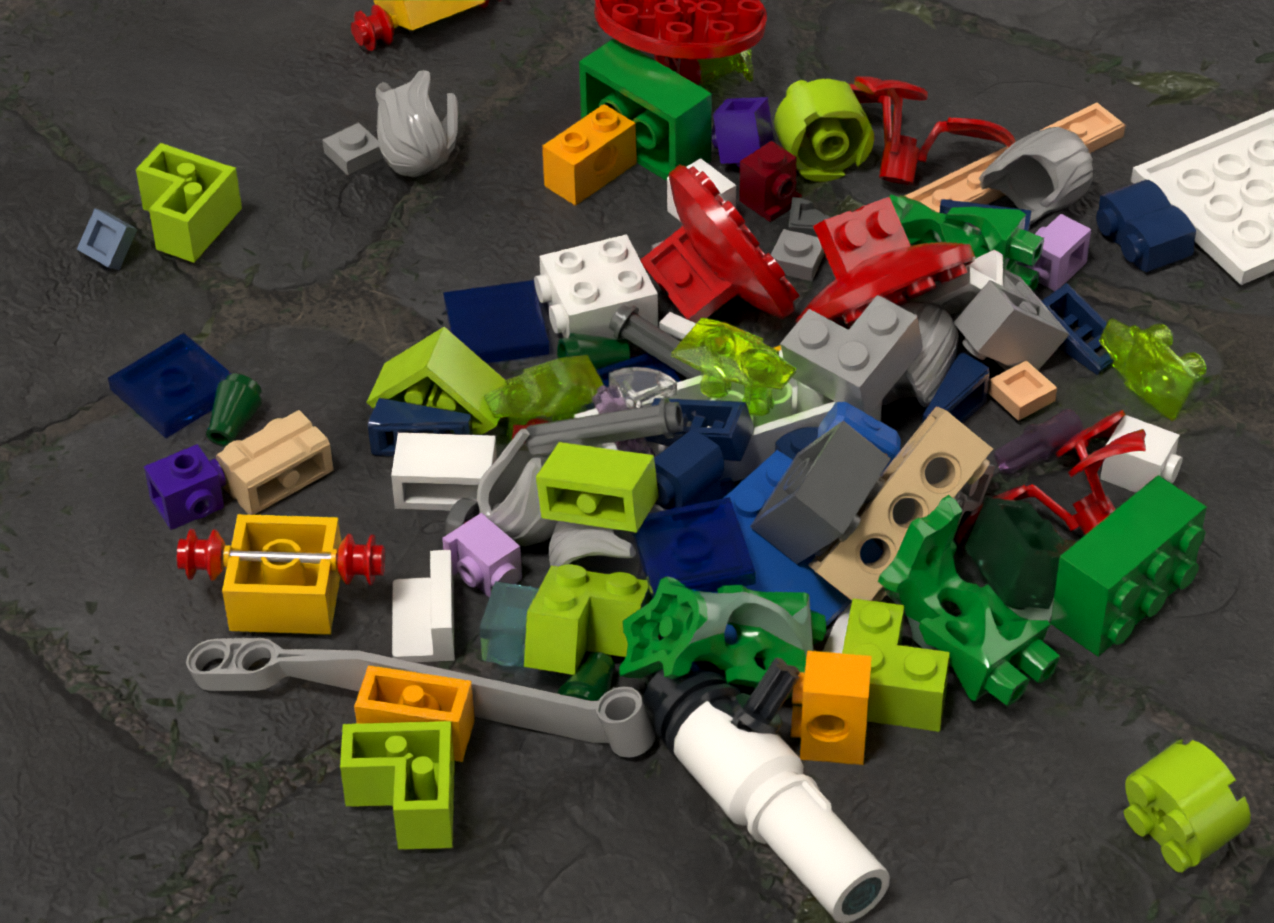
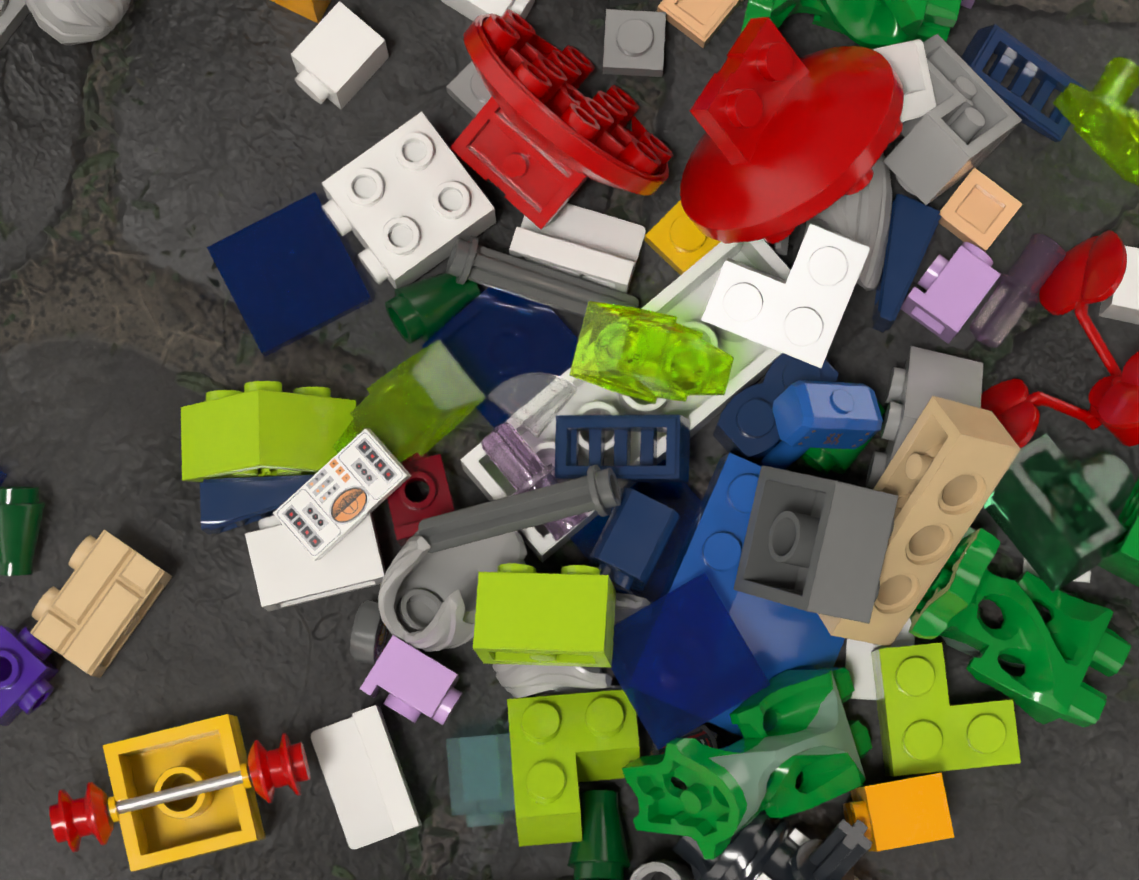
camera: 20 degrees left, 35 degrees up
none -> tile [273,428,411,561]
none -> white brick [291,1,389,110]
none -> lavender brick [900,242,1001,344]

